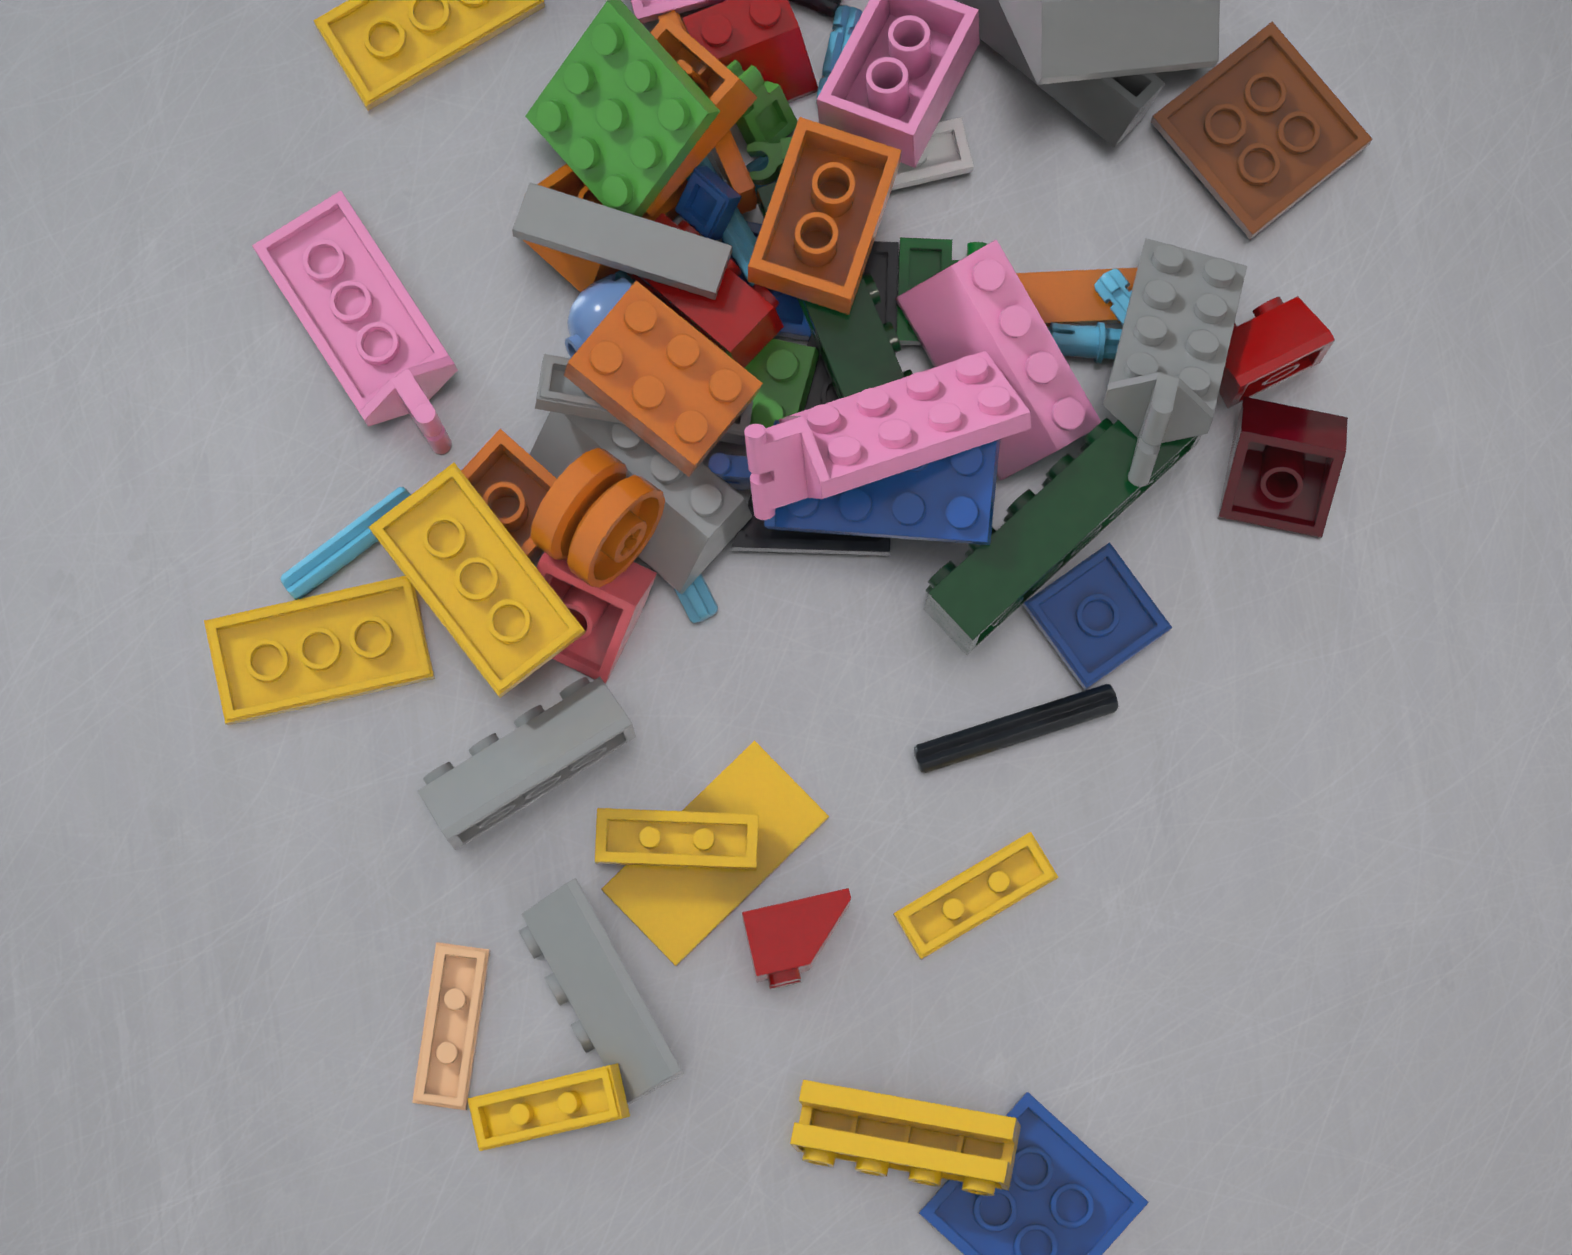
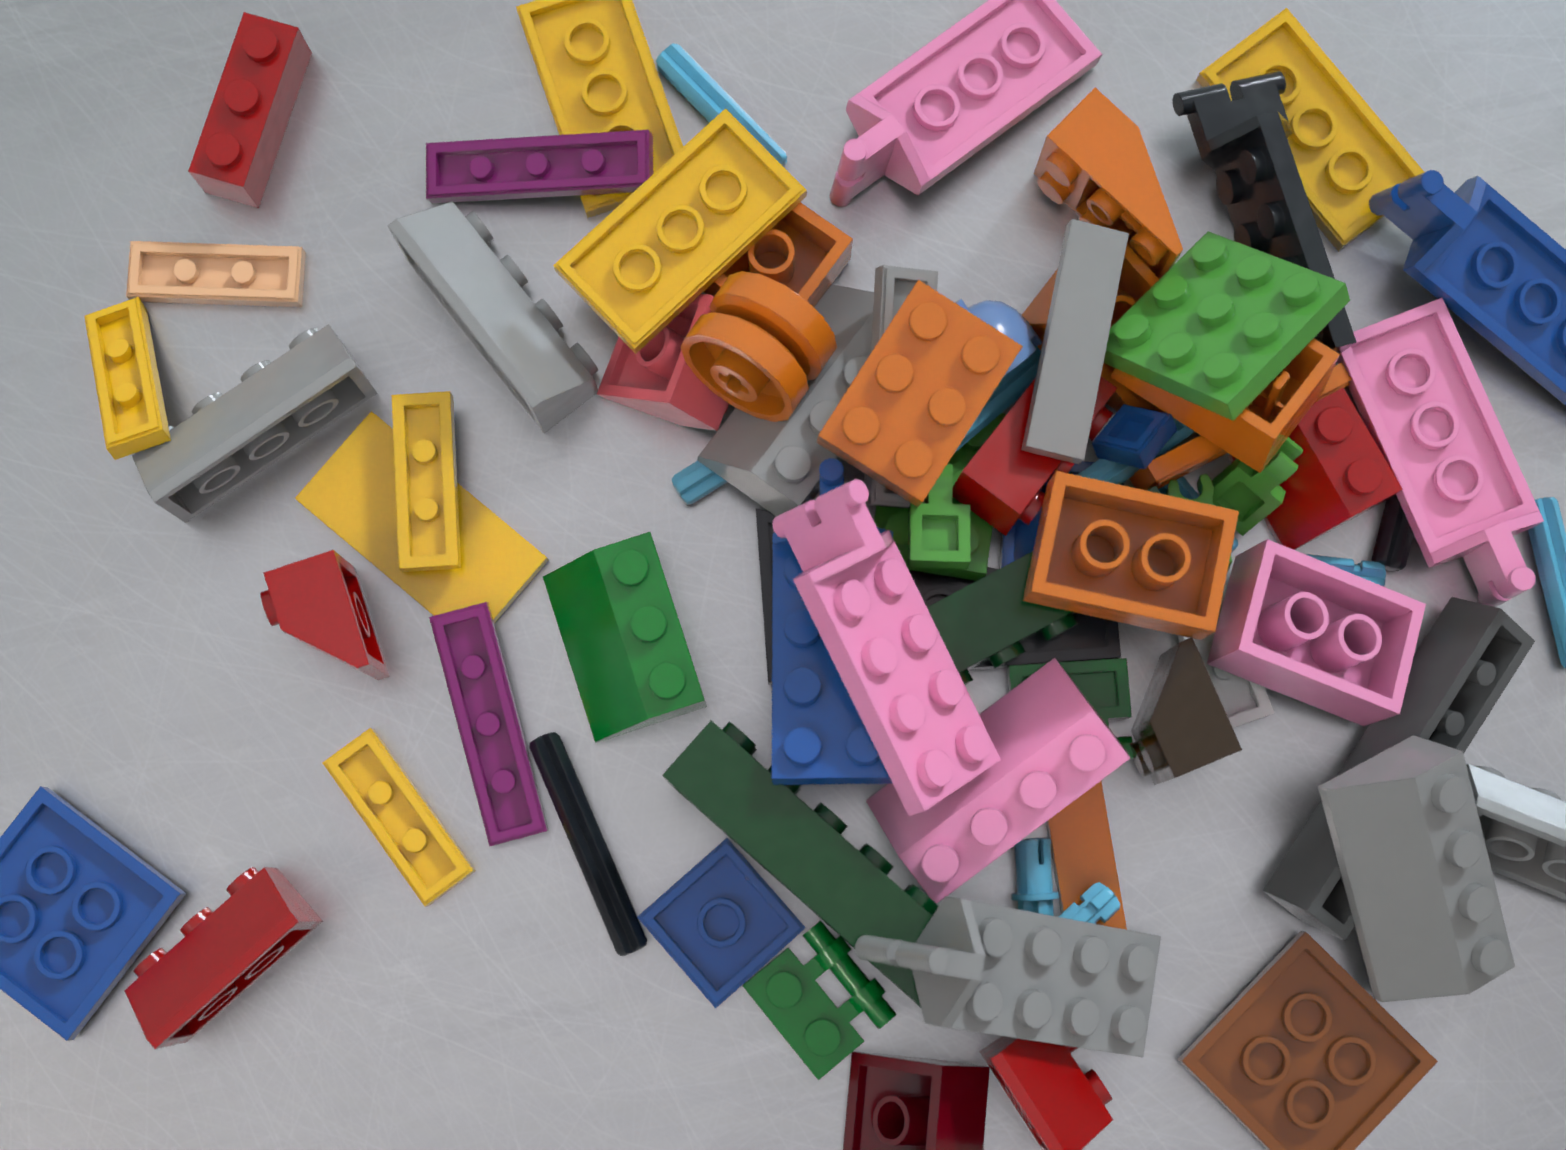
camera: 85 degrees right, 0 degrees up
yellow brick [790,1080,1021,1196] -> none
none -> red slope [124,867,323,1049]
none -> red brick [188,12,312,208]
none -> magenta tile [426,130,653,204]
none -> magenta tile [429,602,548,847]
none -> green slope [543,532,707,743]
none -> green plate [742,920,897,1080]
none -> bright green plate [908,464,971,569]
none -> orange slope [1034,87,1183,279]
none -> dark brown slope [1129,637,1242,785]
none -> black hinge [1172,71,1357,354]

